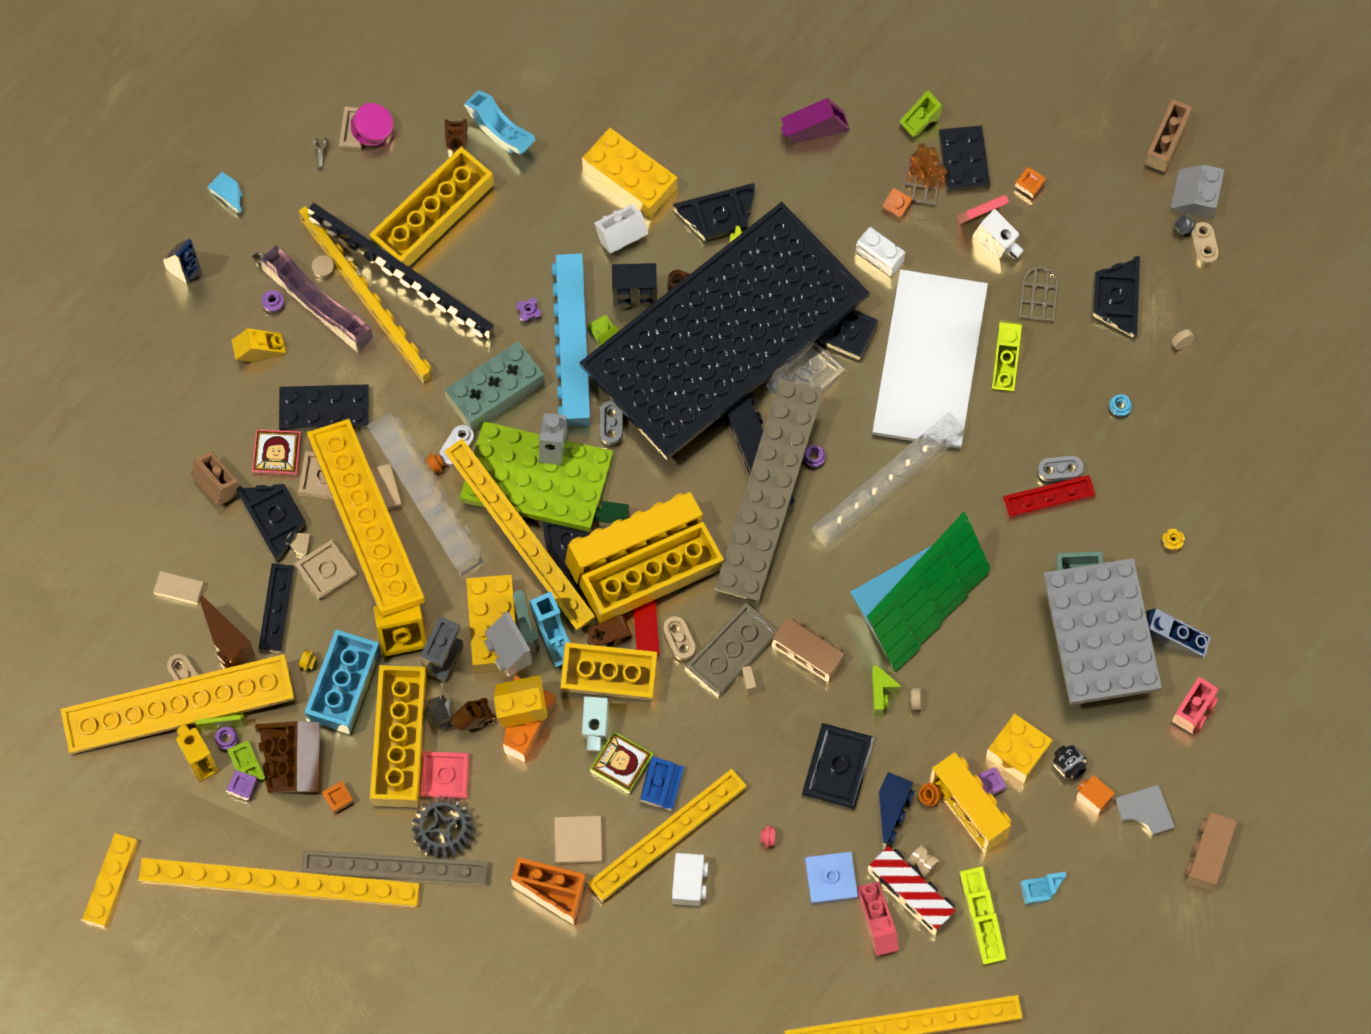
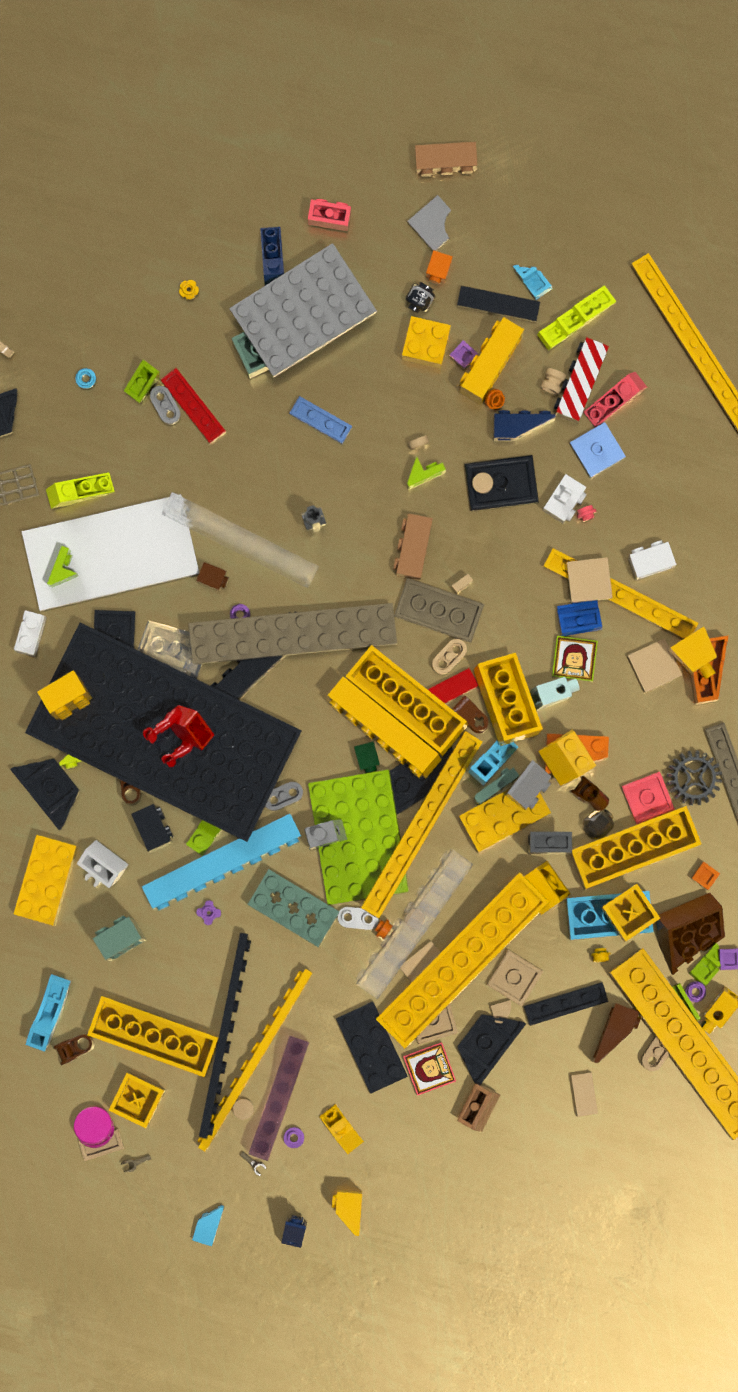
camera: 115 degrees left, 15 degrees up
green piece [850,511,991,672] -> none
none -> yellow brick [37,670,93,720]
none -> lime slope [47,546,79,588]
none -> sand green brick [93,915,147,961]
none -> yellow brick [108,1072,165,1128]
none -> lime slope [124,360,160,403]
none -> red torso [143,705,214,767]
none -> reddish brown brick [196,562,229,592]
none -> medium blue tile [289,396,352,444]
none -> dark grey piece [301,505,326,532]
none -> yellow slope [332,1190,362,1236]
none -> black tile [457,286,540,323]
none -> tan tile [473,473,493,494]
none -> white brick [543,474,587,524]
none -> tan tile [567,557,613,603]
none -> yellow brick [601,884,660,942]
none -> yellow torso [669,626,717,679]

